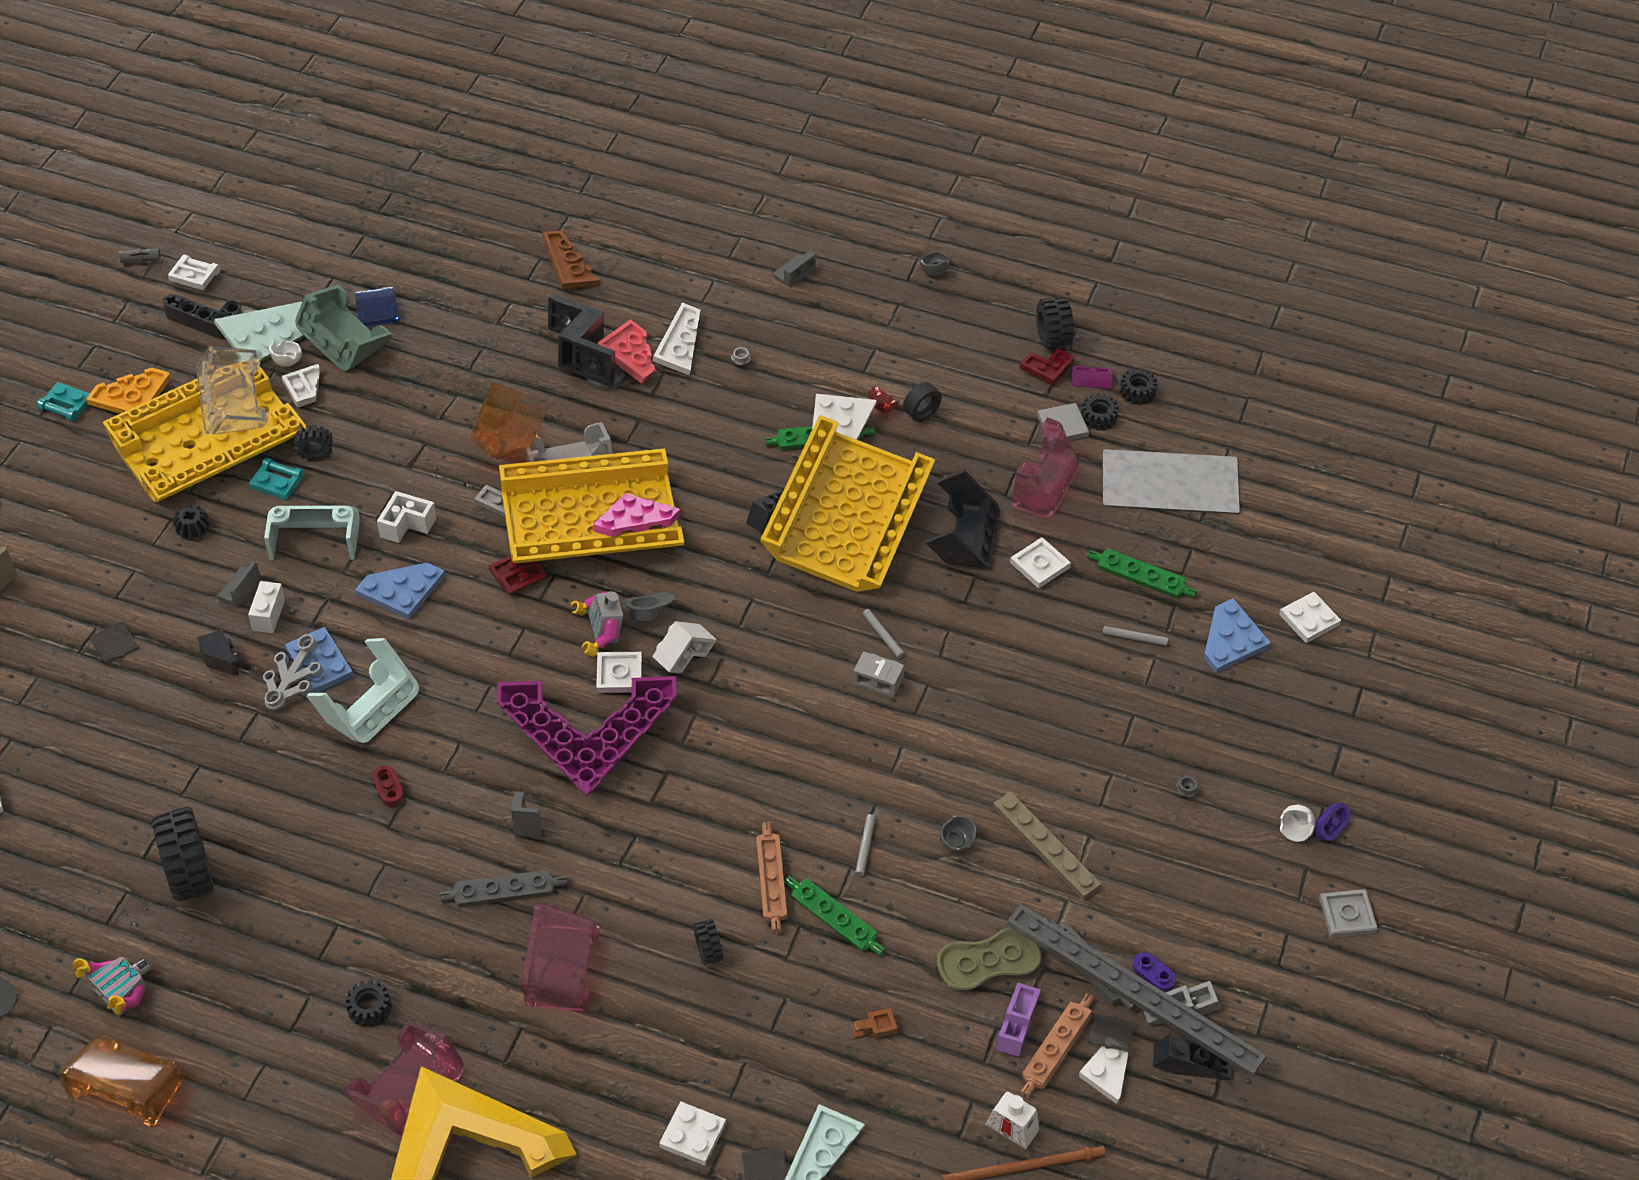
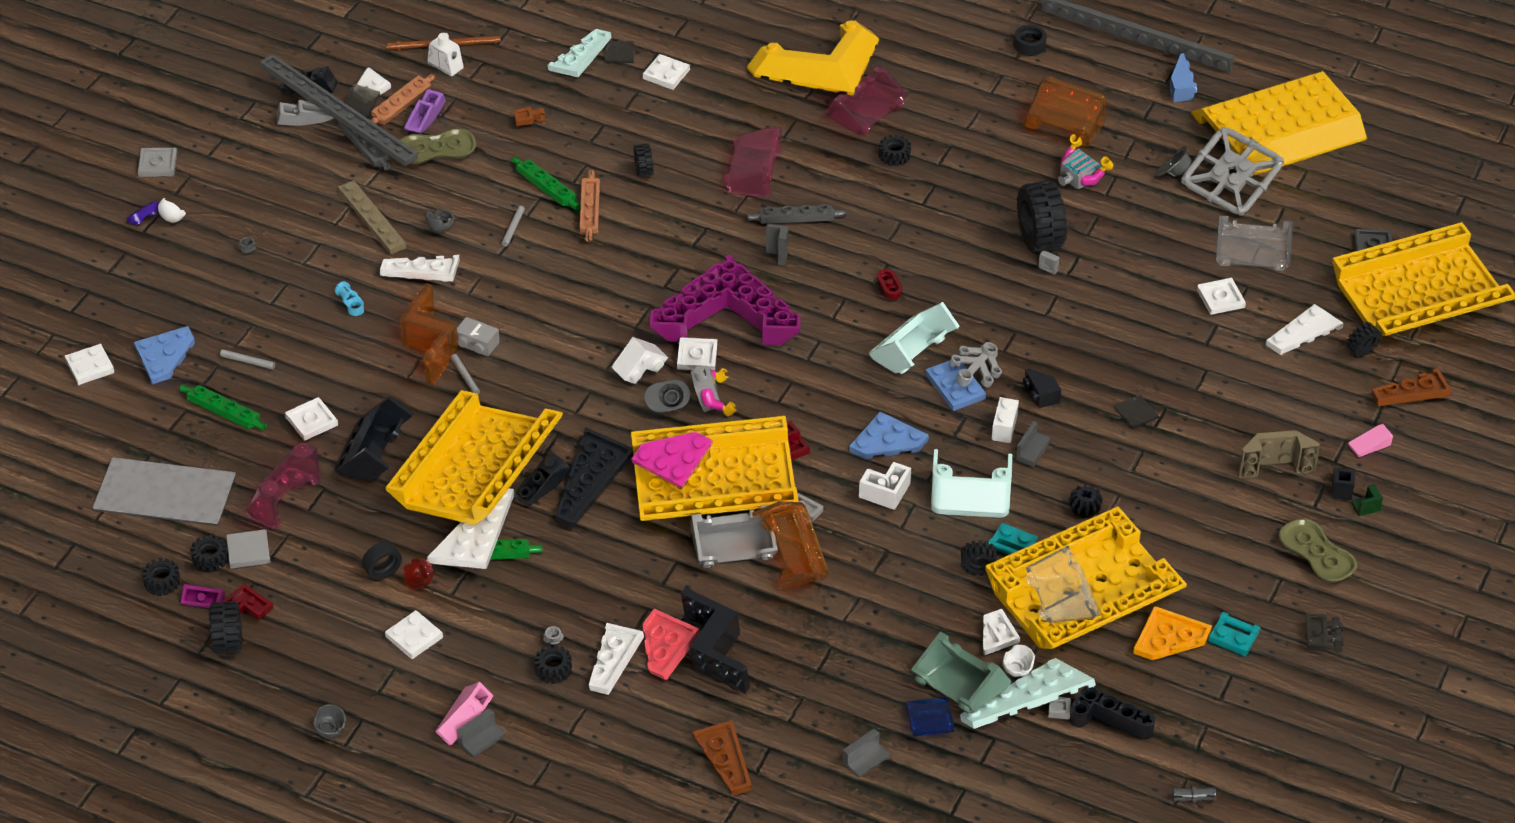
camera: 175 degrees left, 5 degrees down
white plate [168,255,220,291] -> none
dark purple plate [1133,953,1176,993] -> none
none -> medium azure connector [335,281,364,316]
none -> white wing [380,255,460,282]
none -> white plate [385,610,443,659]
none -> clear orange bracket [399,283,459,386]
none -> bright pink slope [435,682,493,745]
none -> black tyre [535,645,572,684]
none -> black wing [556,427,633,529]
none -> dark grey panel [842,729,889,777]

